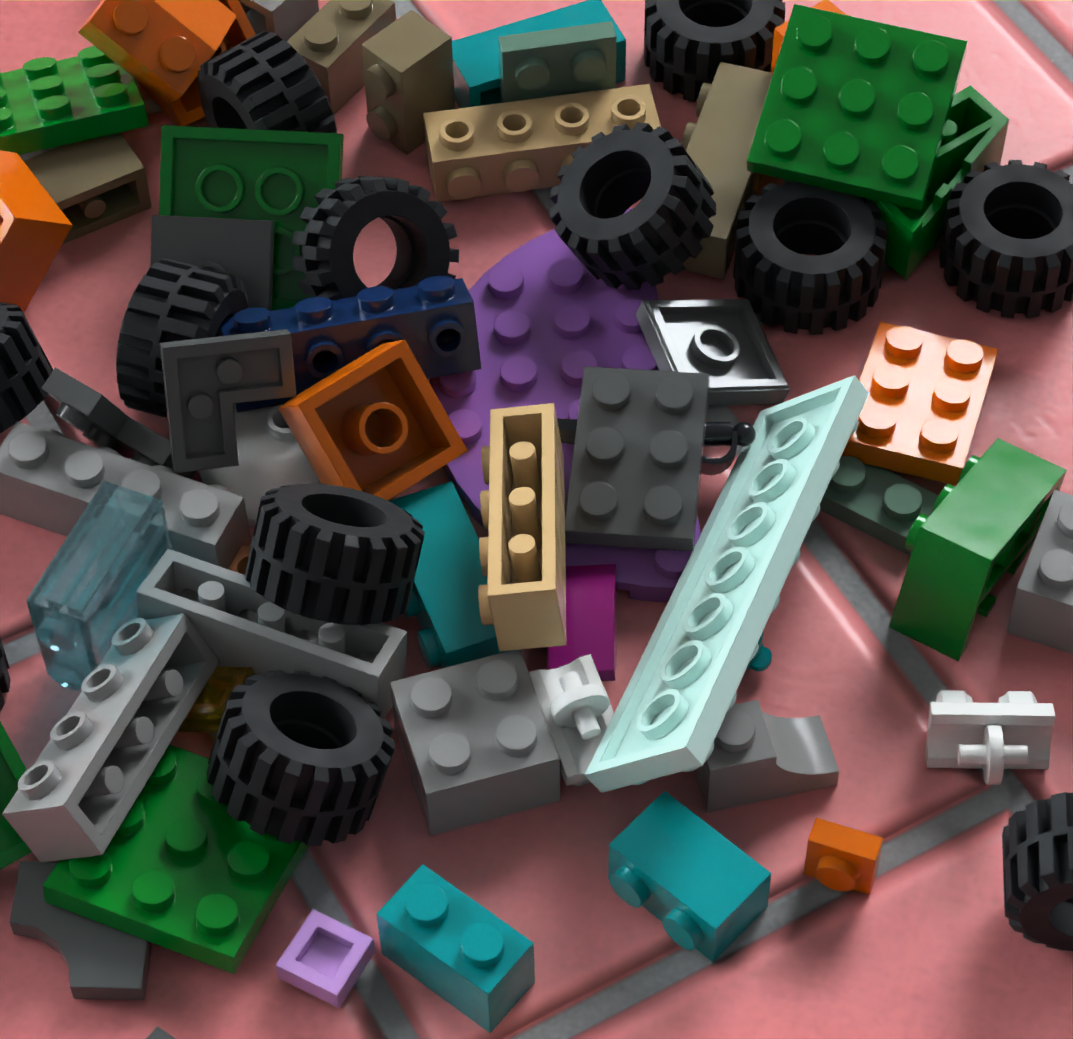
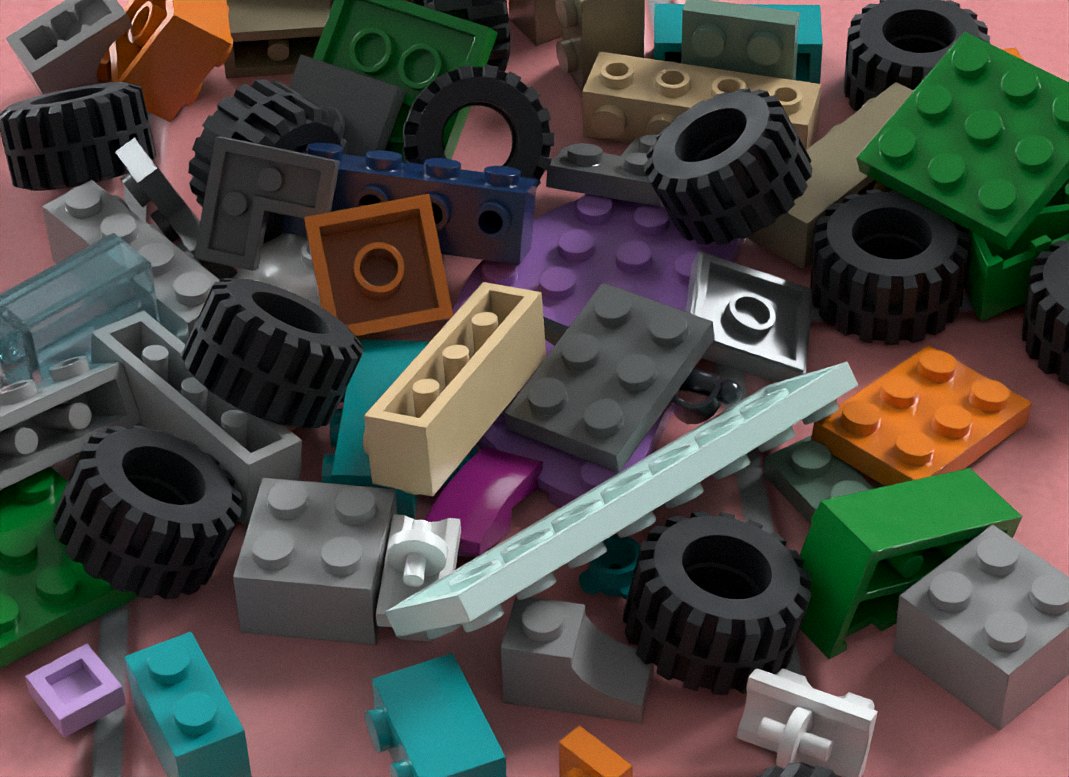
camera: 25 degrees right, 10 degrees down
none -> dark grey plate [546,135,662,207]
none -> black tyre [623,511,812,695]

